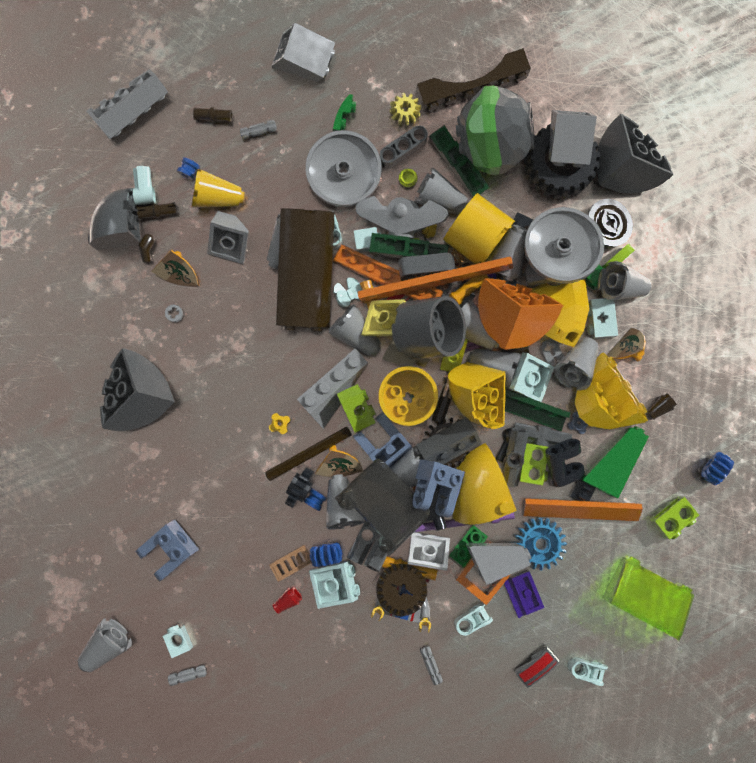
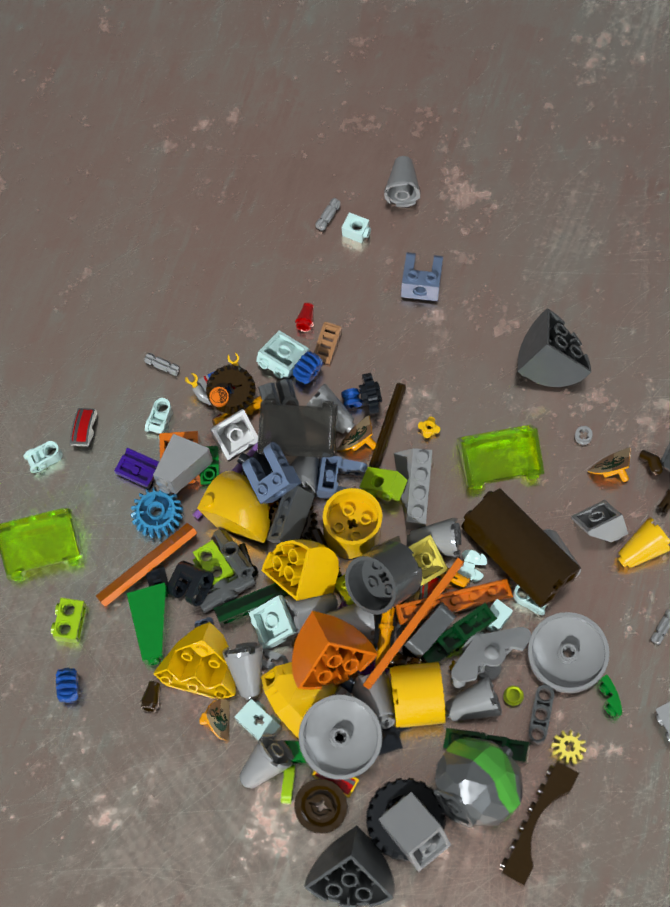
camera: 145 degrees right, 15 degrees down
none -> orange tile [209,387,229,407]
none -> clear neon green windscreen [457,425,545,490]

